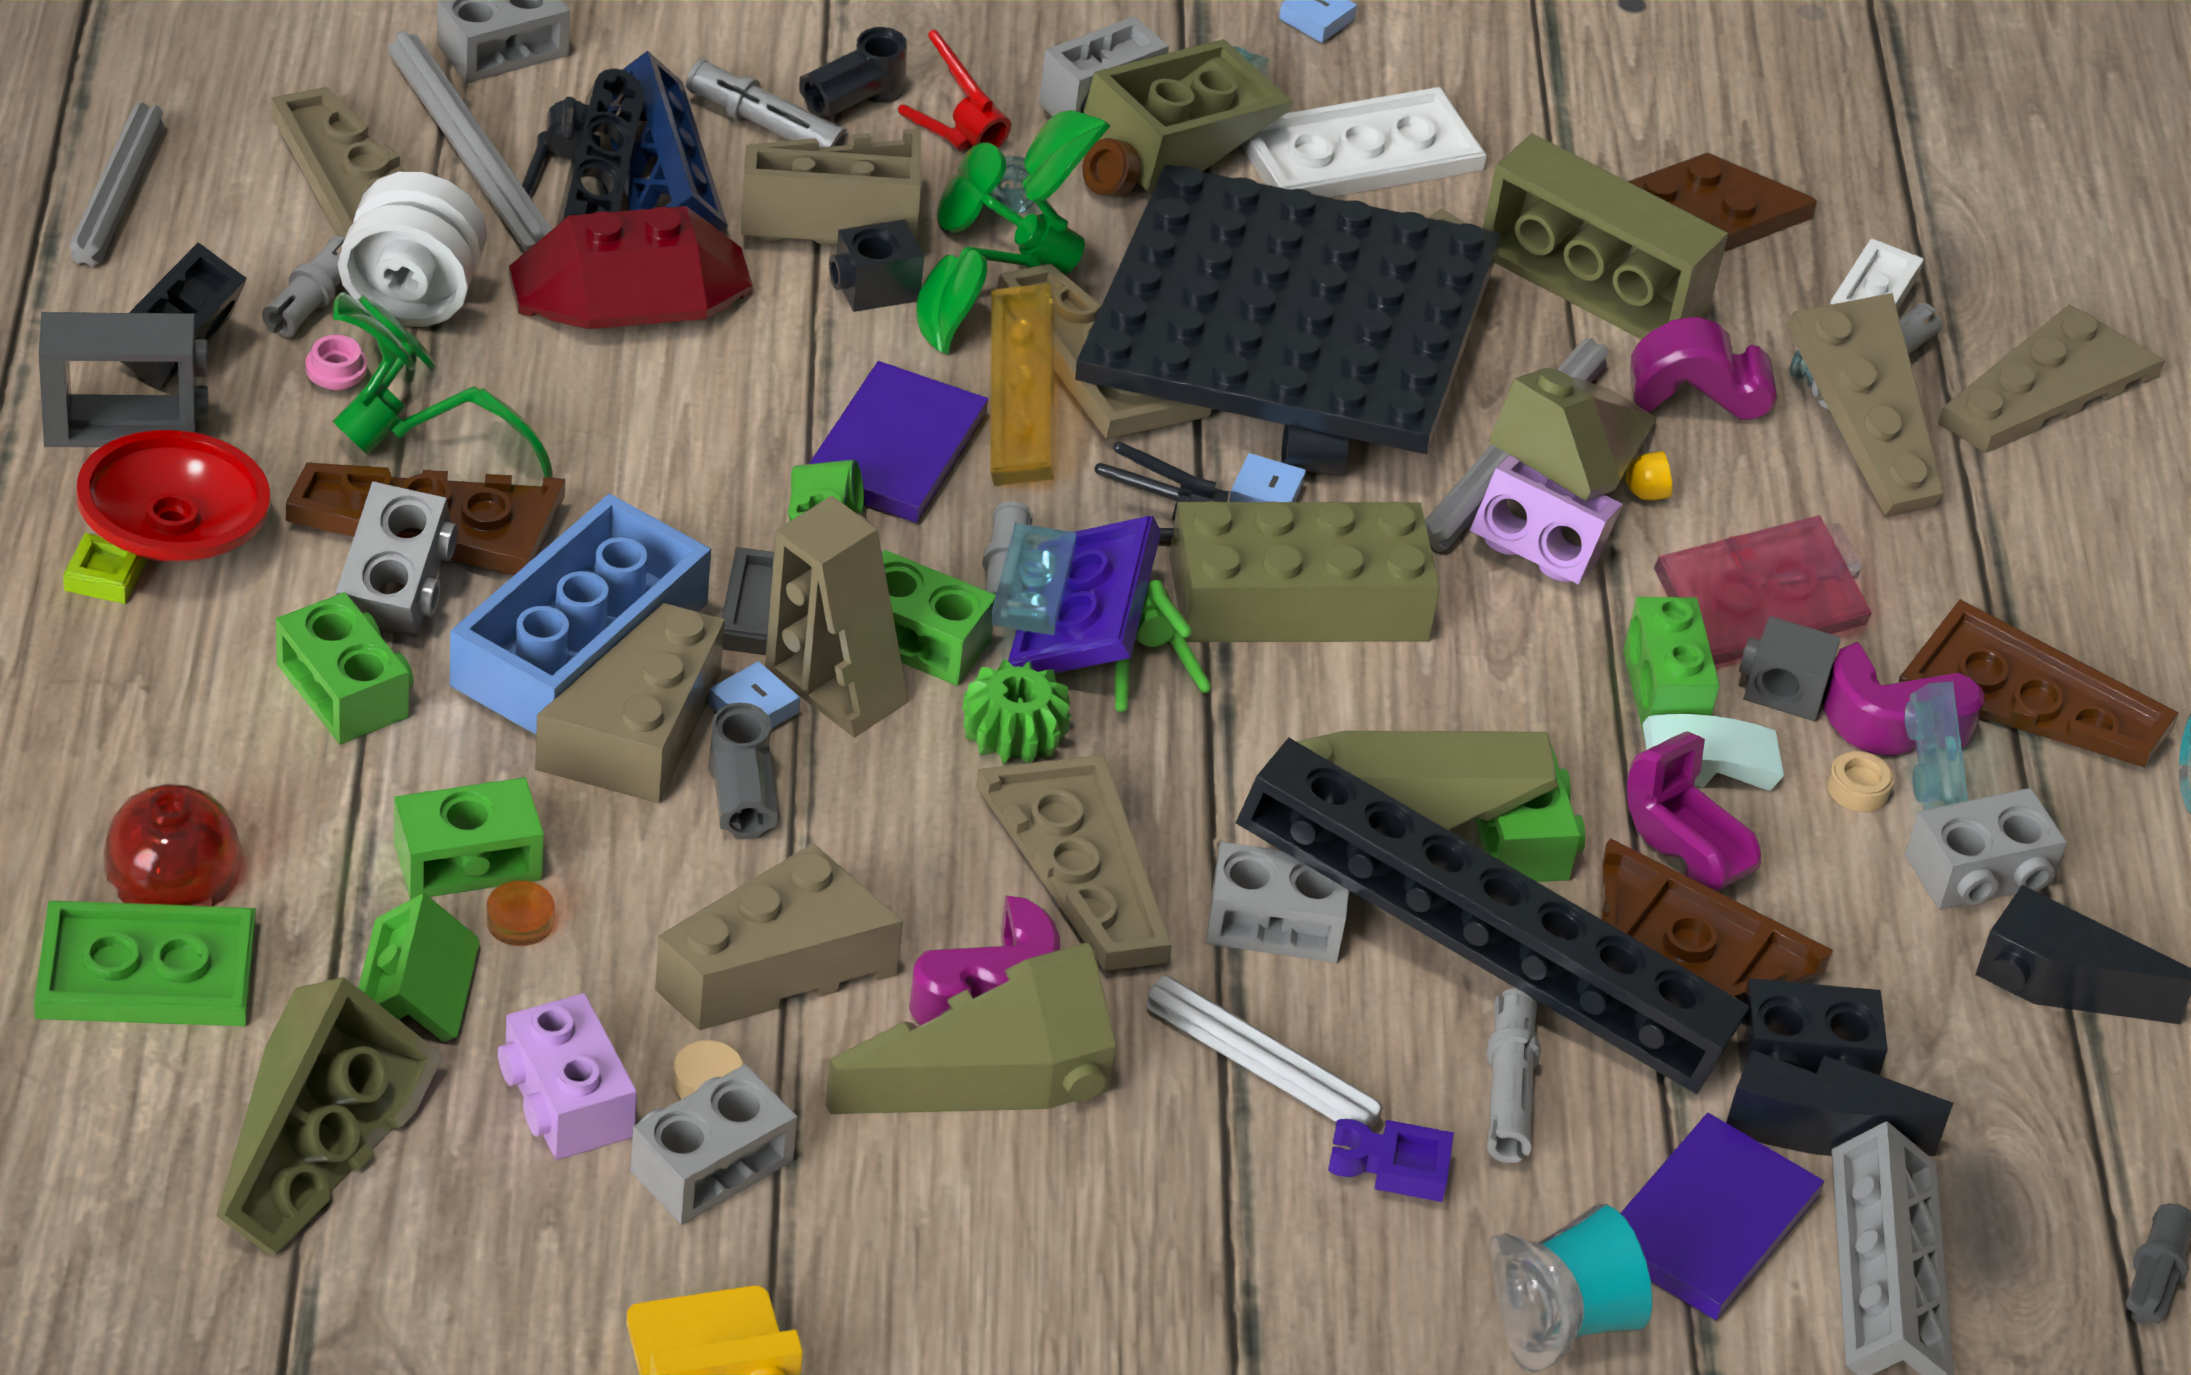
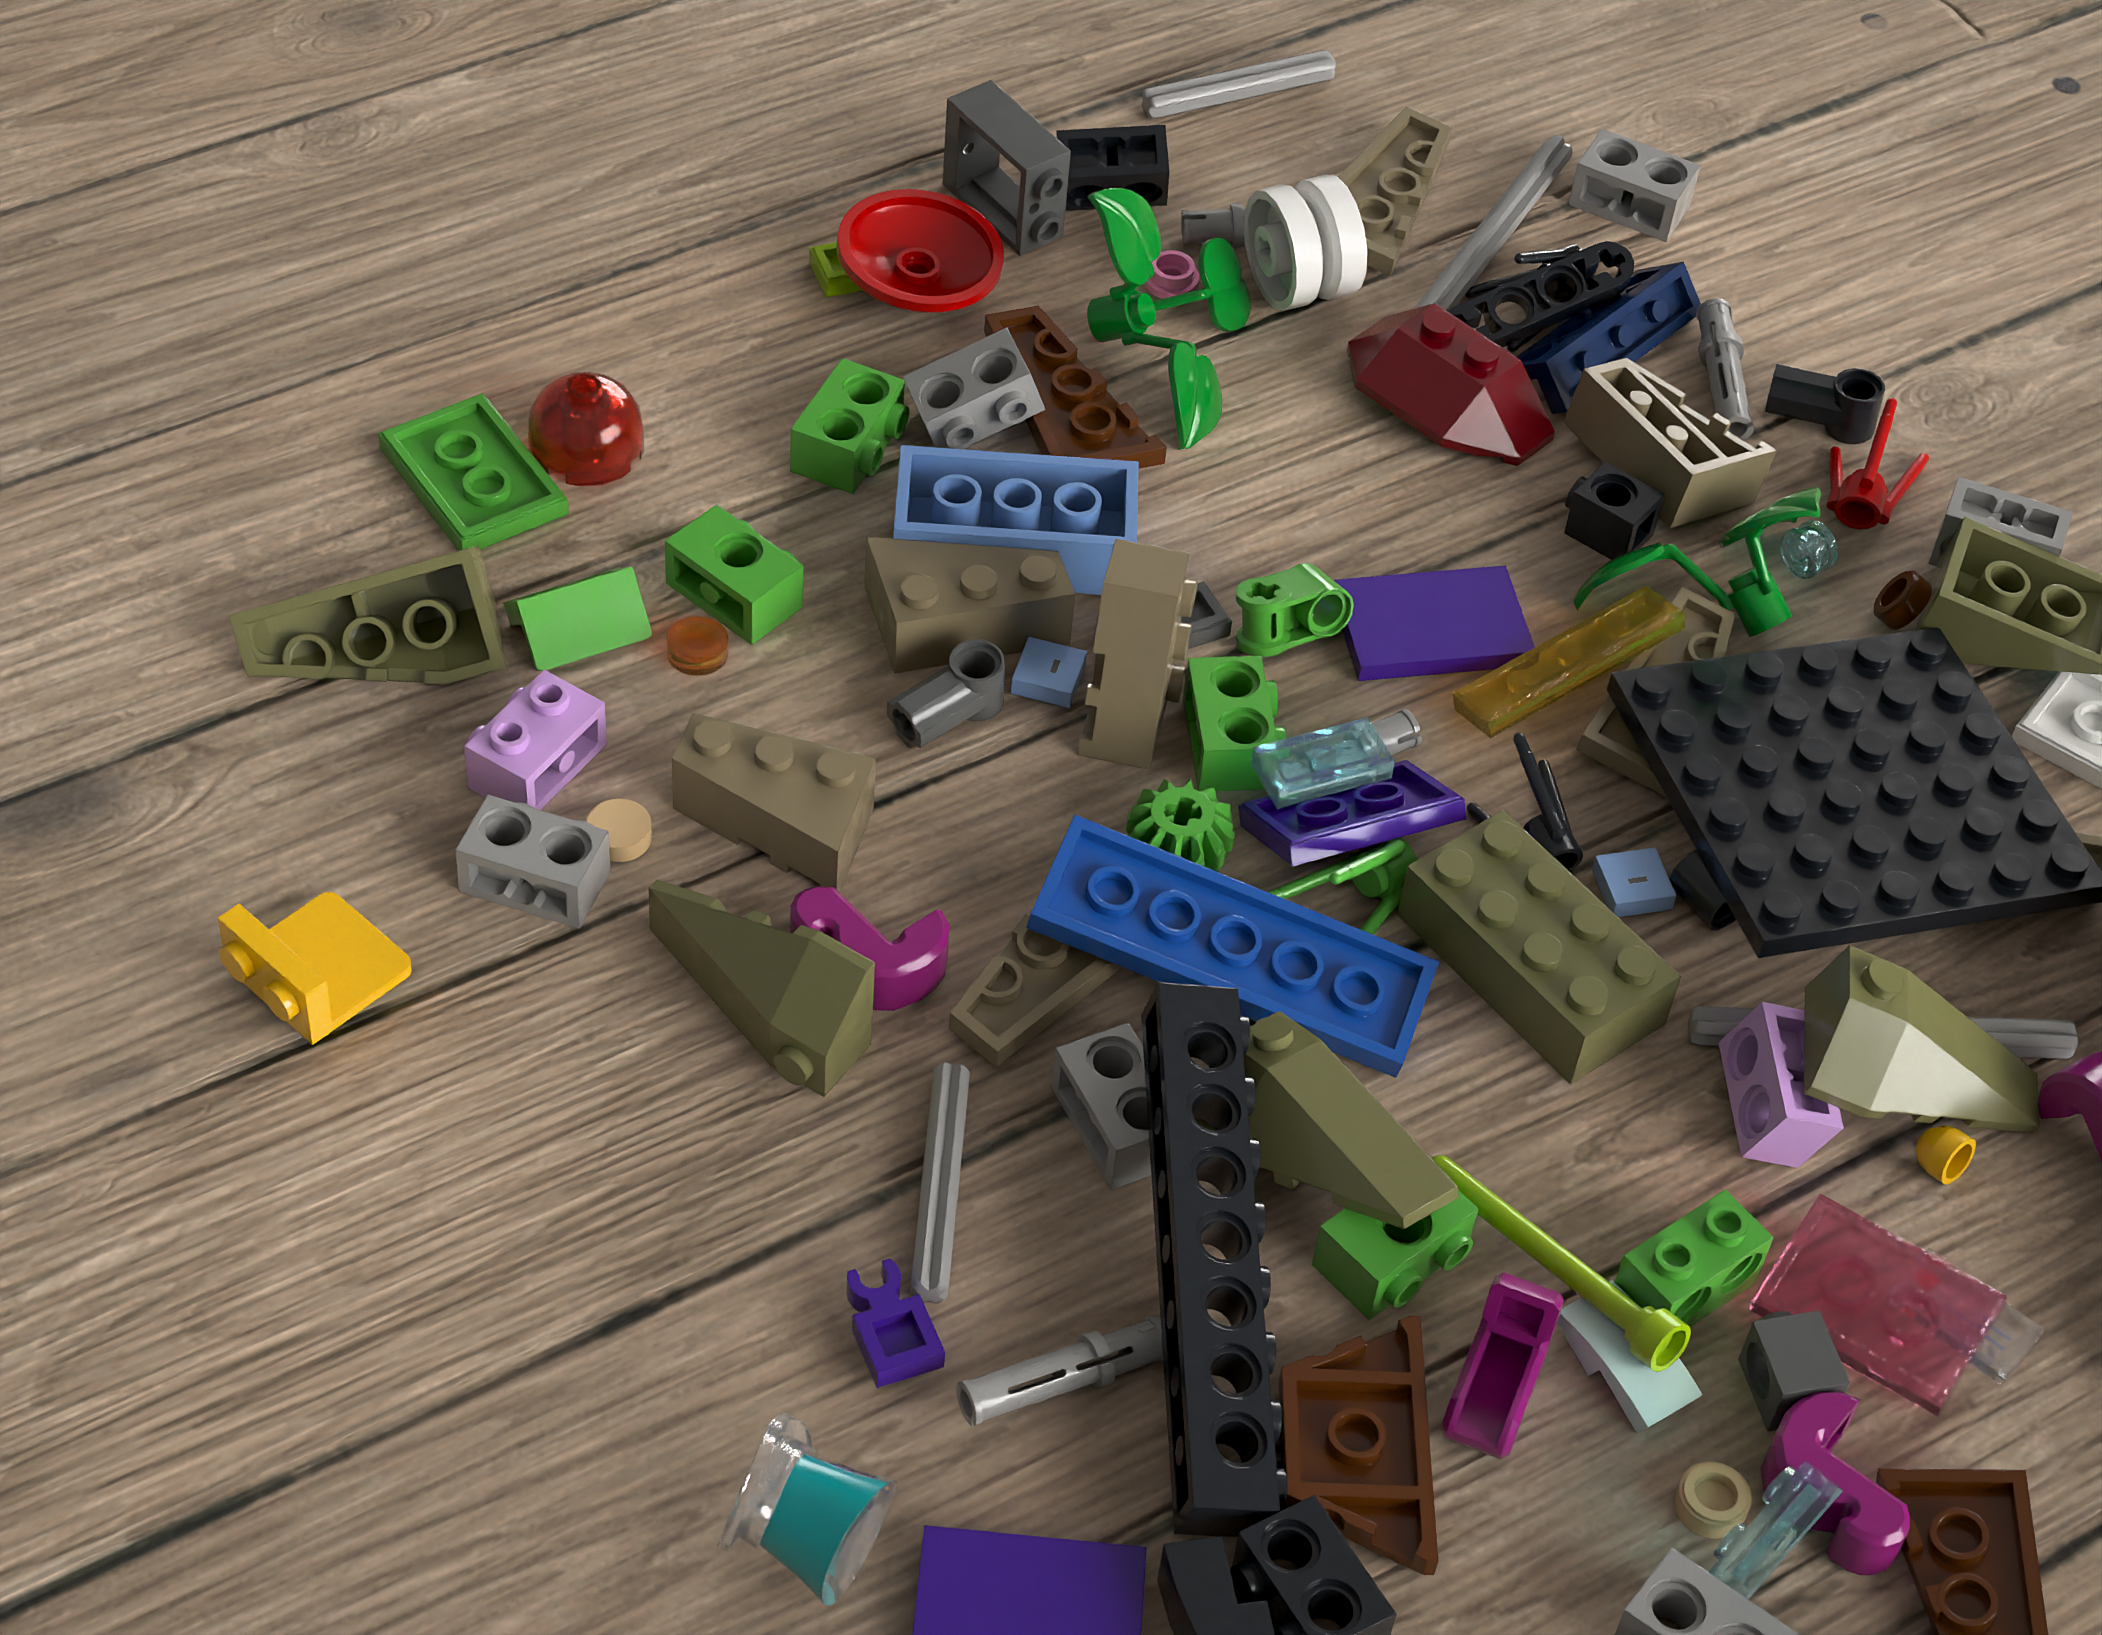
camera: 60 degrees right, 5 degrees up
none -> blue plate [1026,814,1439,1078]
none -> lime piece [1432,1155,1691,1372]

